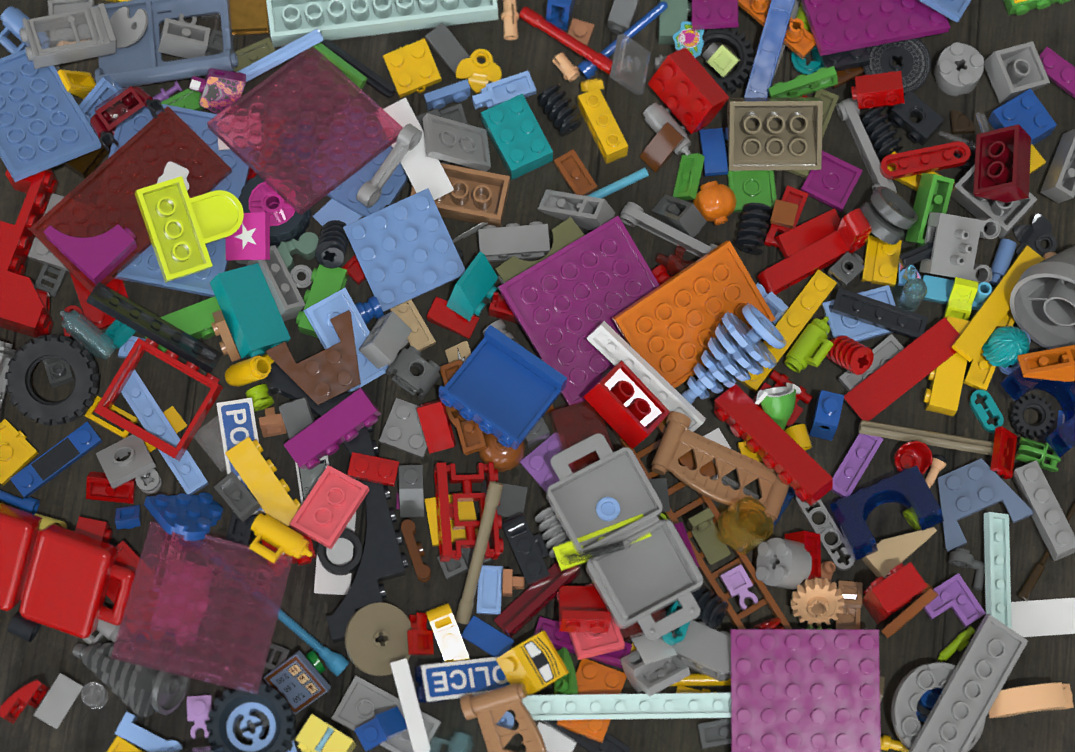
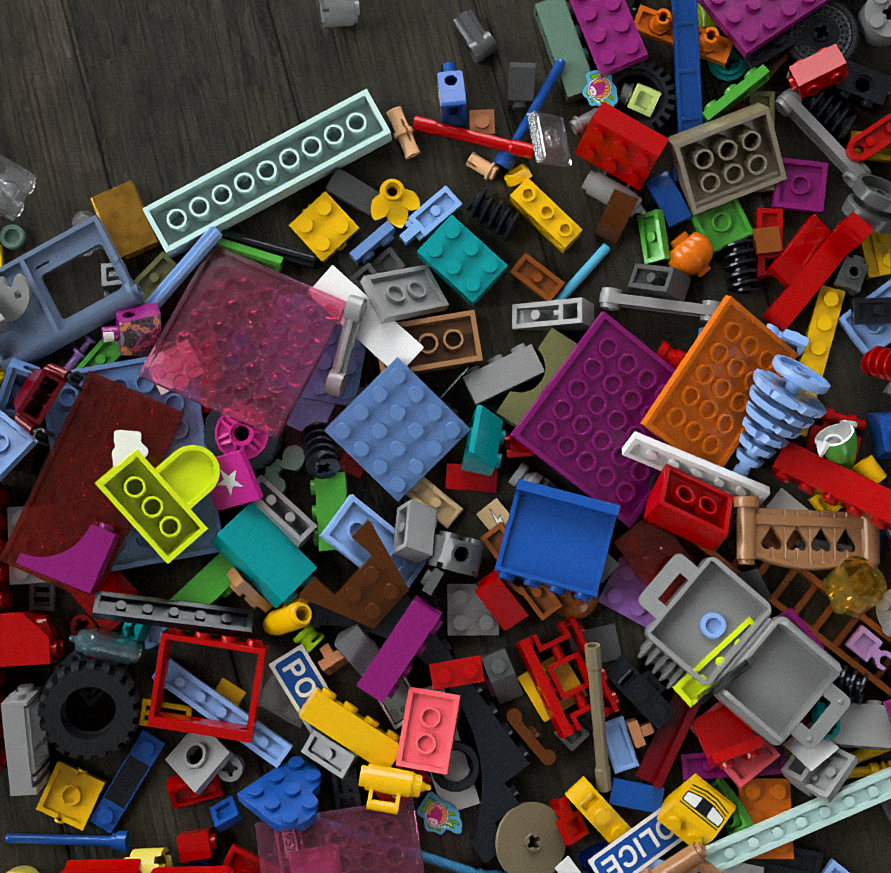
camera: 20 degrees left, 10 degrees up
light grey brick [158,14,210,59] -> none
light grey plate [290,265,312,288] -> none
blue wheel [355,296,384,324] -> none
clear red piece [656,245,696,276] -> none
olive bracket [687,508,731,565] -> none
lime piece [784,316,834,373] -> none
none -> sticker [417,791,462,835]
none -> dark grey plate [420,567,444,595]

